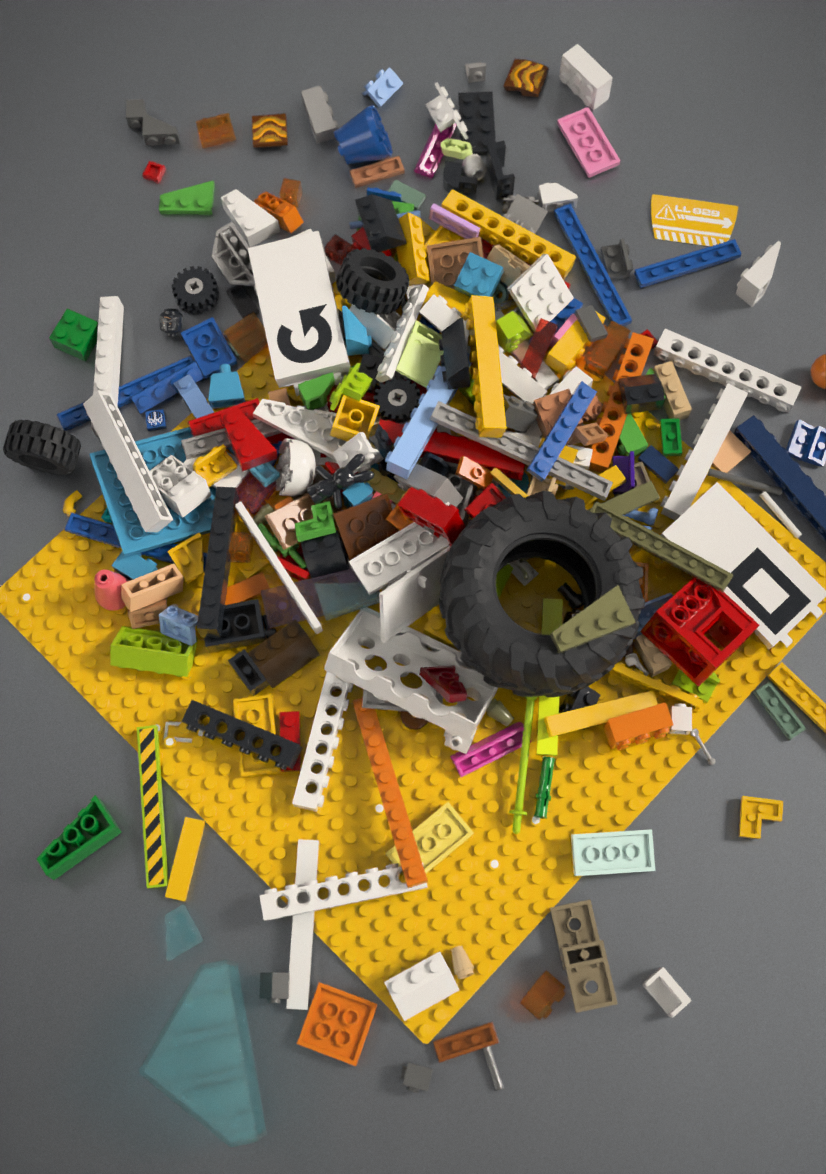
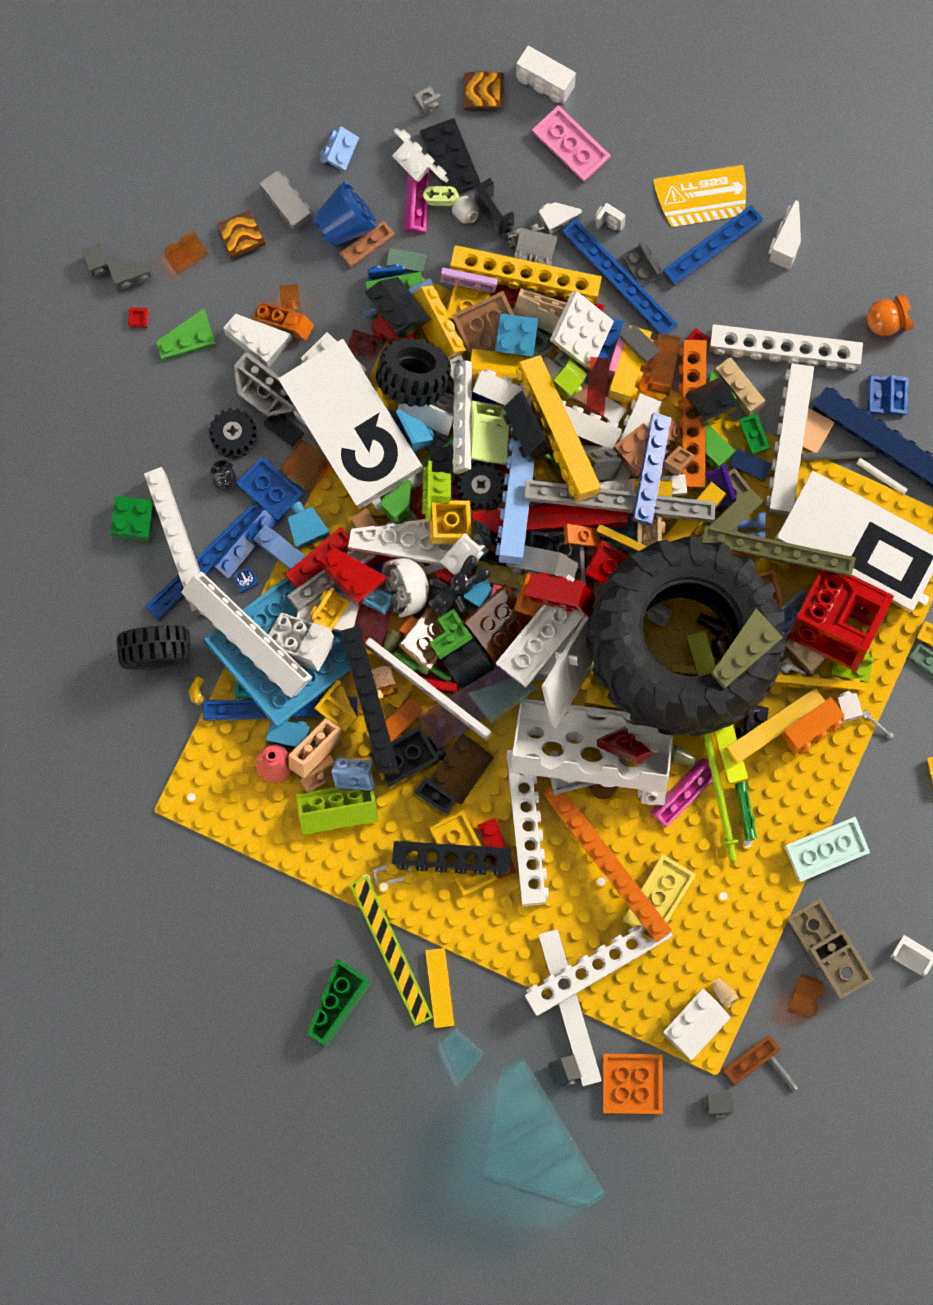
camera: 20 degrees left, 5 degrees up
black brick [443,161,478,194] -> none
none -> white bracket [595,203,625,232]

